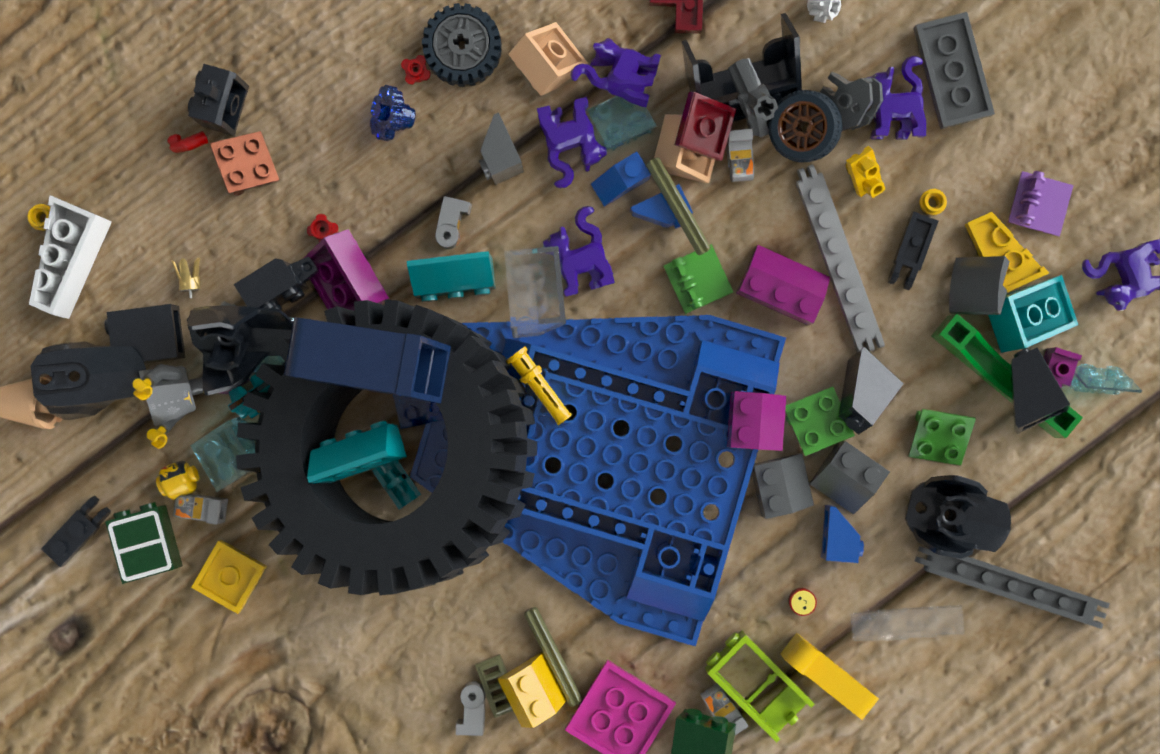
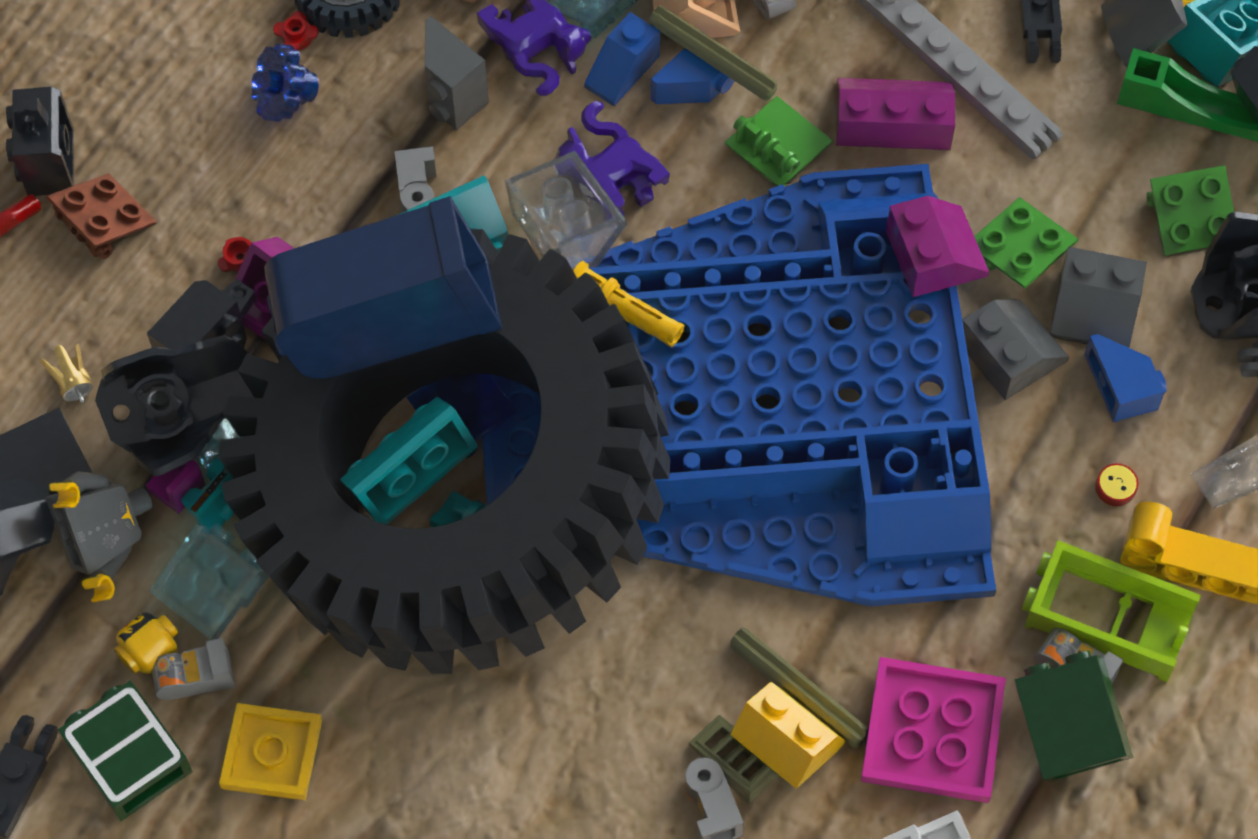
camera: 20 degrees left, 25 degrees down
slope [838,347,903,435] -> none

